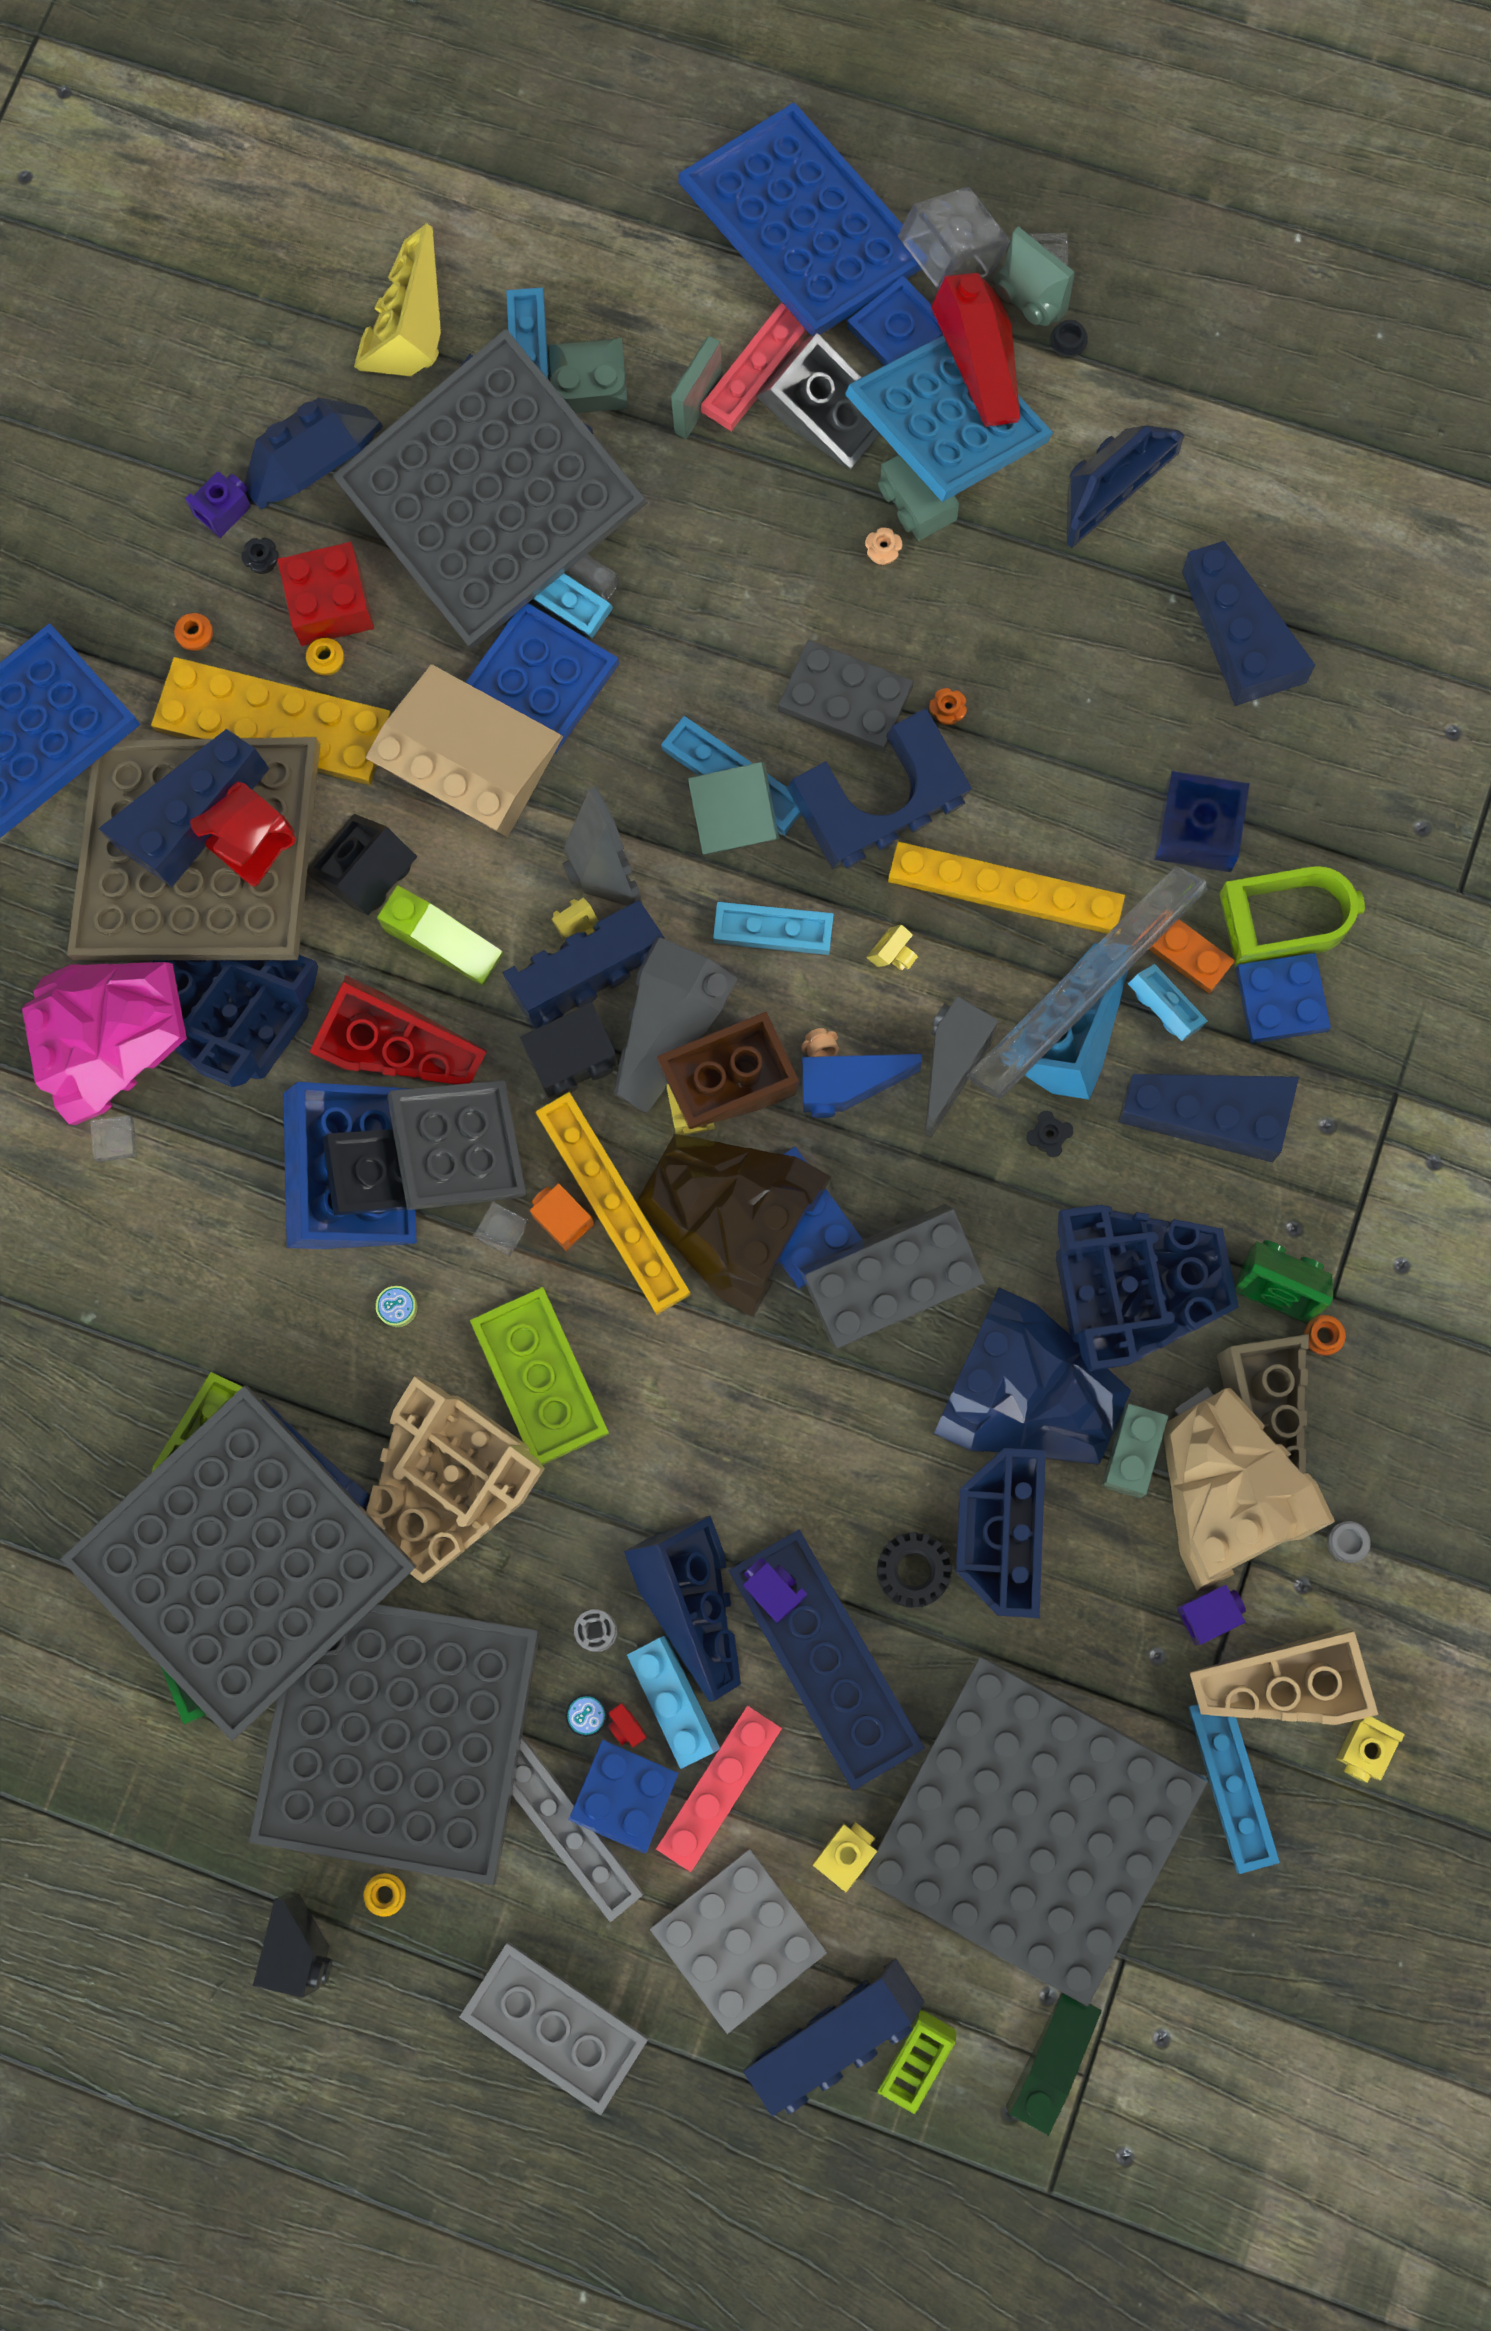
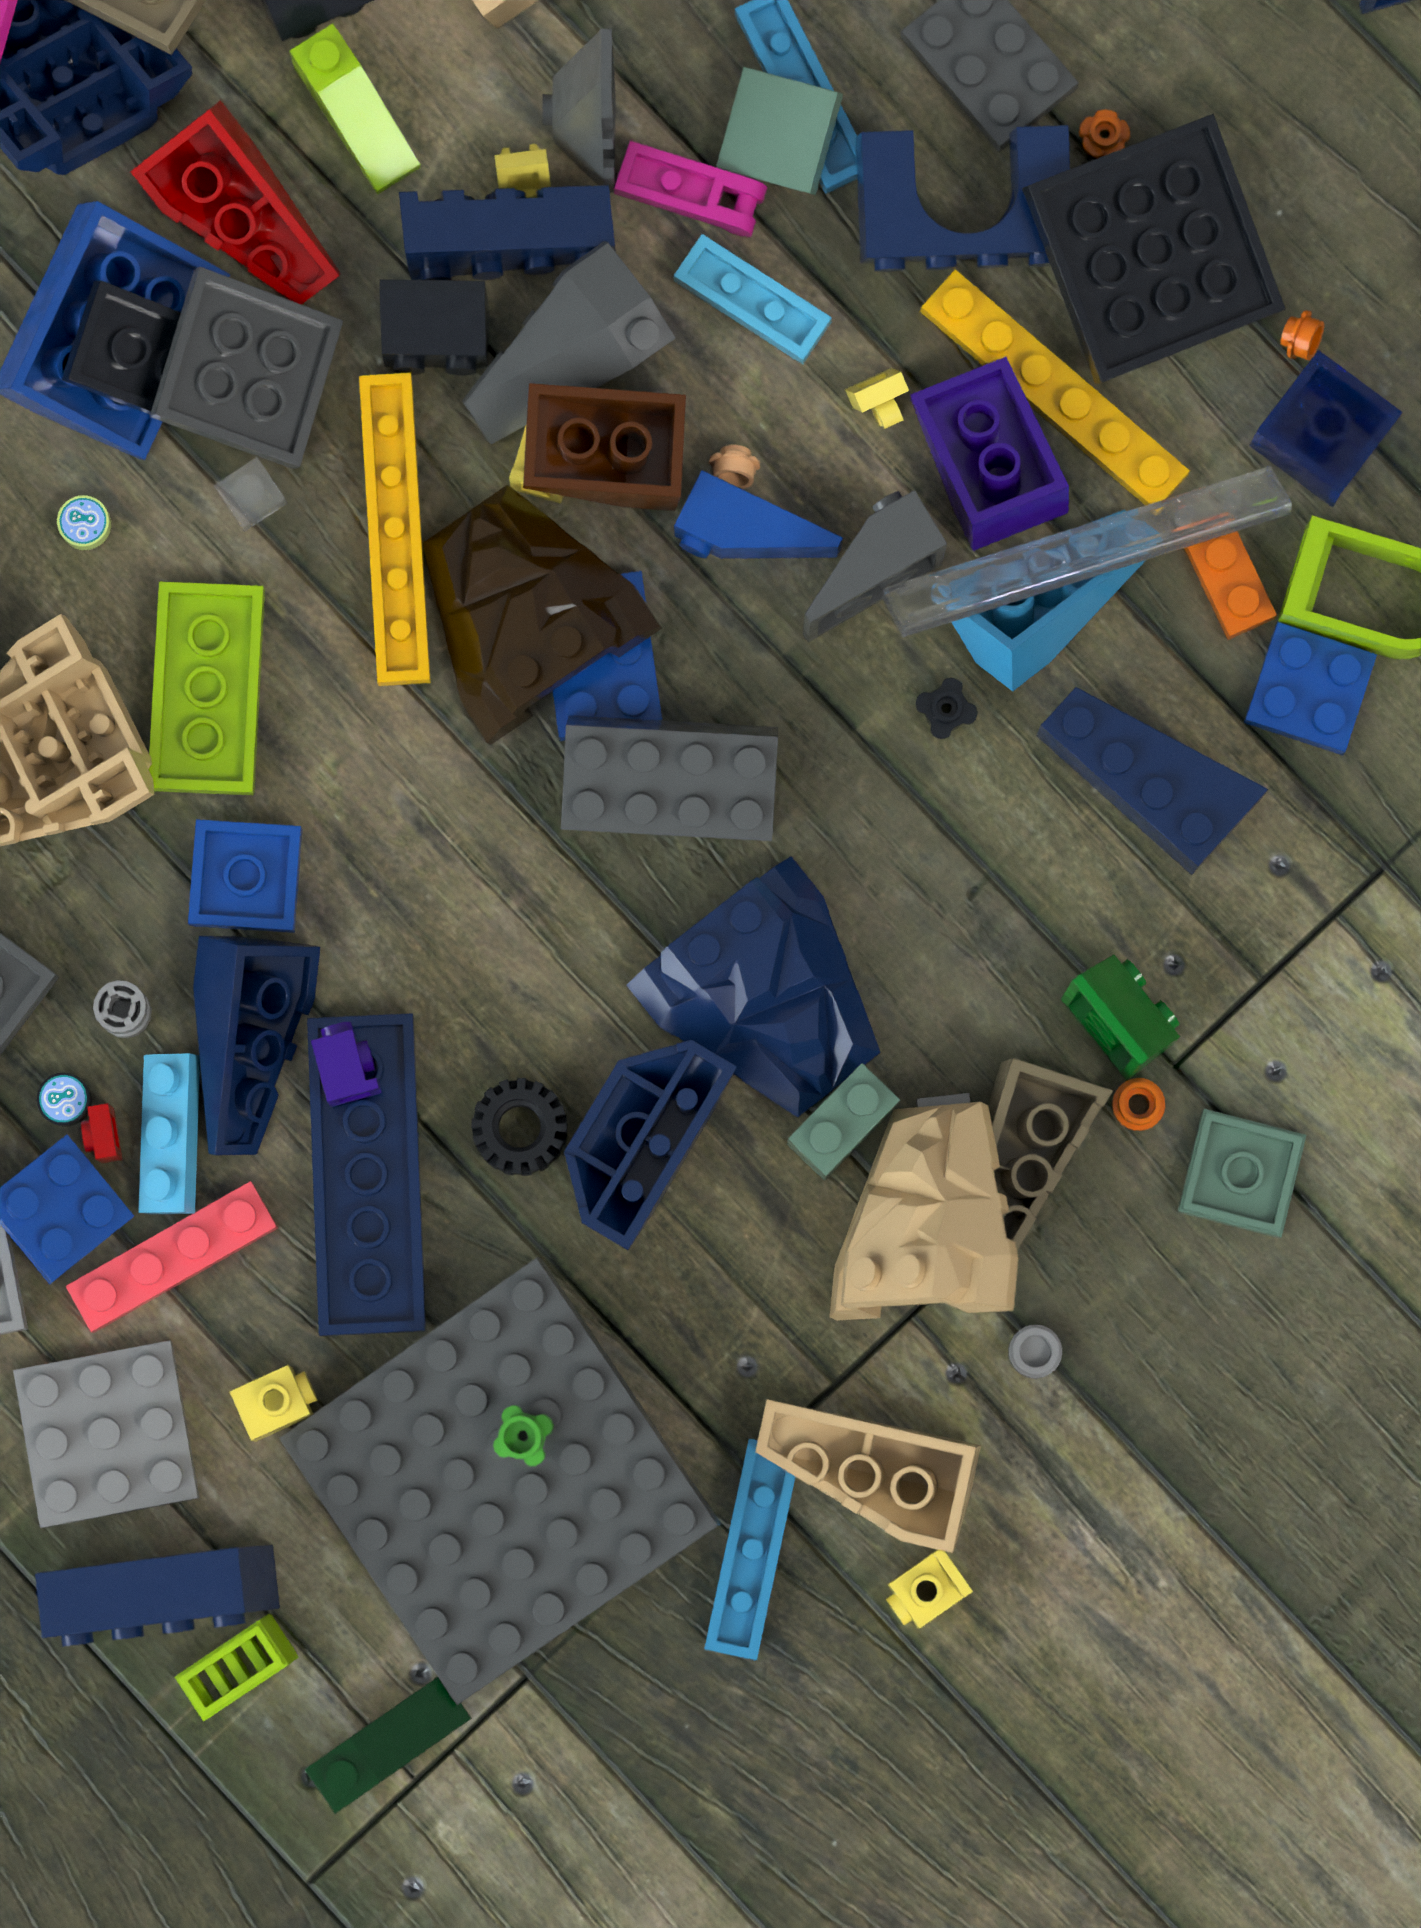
camera: 20 degrees right, 5 degrees up
orange brick [529,1183,595,1251] -> none
dark blue wedge [1056,1205,1239,1371] -> none
medium azure plate [1128,964,1208,1041] -> none
dark purple brick [1176,1585,1246,1646] -> none
none -> blue plate [188,819,302,933]
none -> bright green plate [493,1405,553,1466]
none -> dark pink plate [614,141,767,237]
none -> dark purple slope [910,357,1069,551]
none -> black plate [1022,114,1286,385]
none -> sand green tile [1177,1109,1306,1238]
none -> orange plate [1281,310,1324,361]

